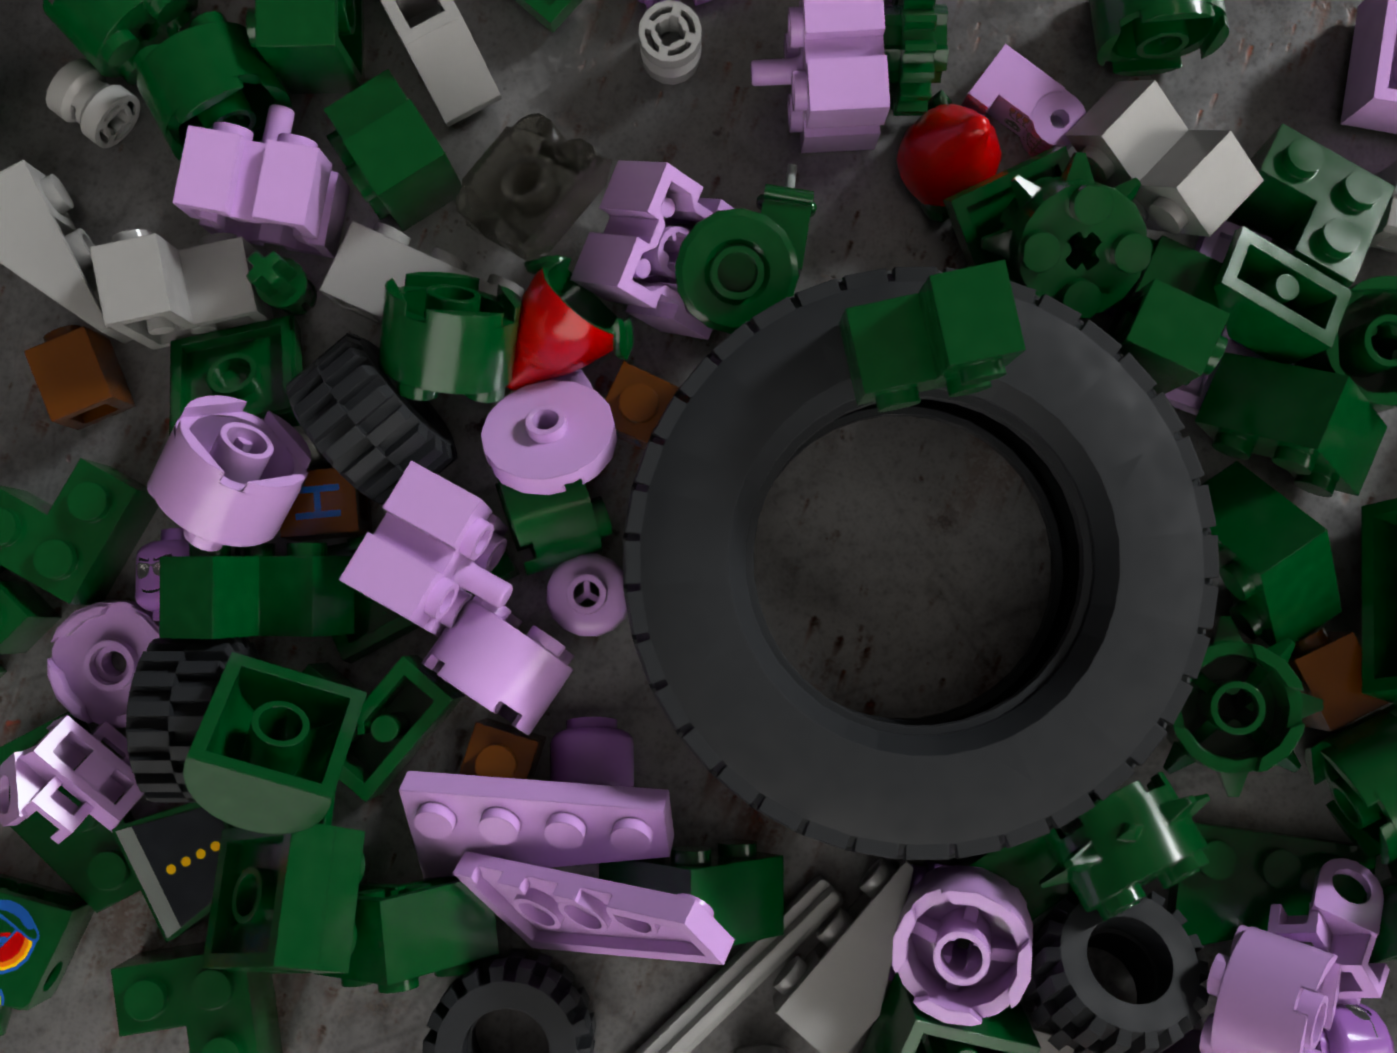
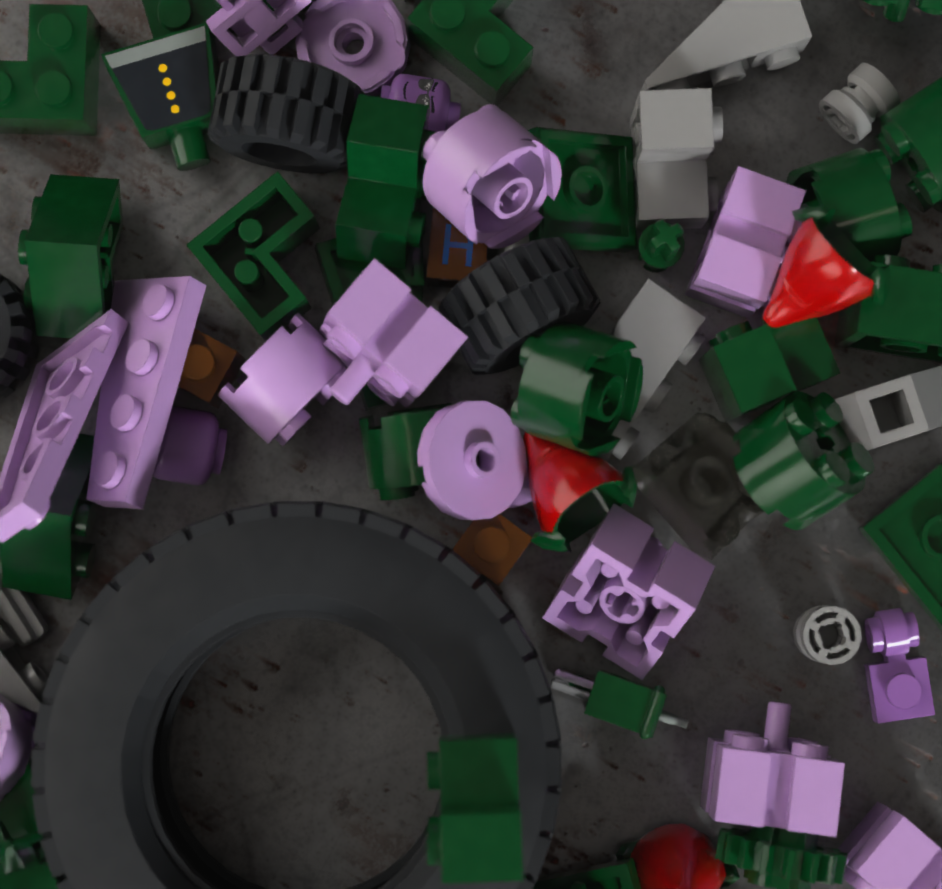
camera: 100 degrees right, 0 degrees up
reddish brown brick [24,325,136,430] -> none
dark green brick [183,652,367,834] -> none
dark green brick [202,790,365,974] -> none
lavender head [546,553,627,636] -> none
dark green wheel [675,208,799,334] -> none
none -> dark green brick [732,391,875,530]
none -> red hat [762,206,890,328]

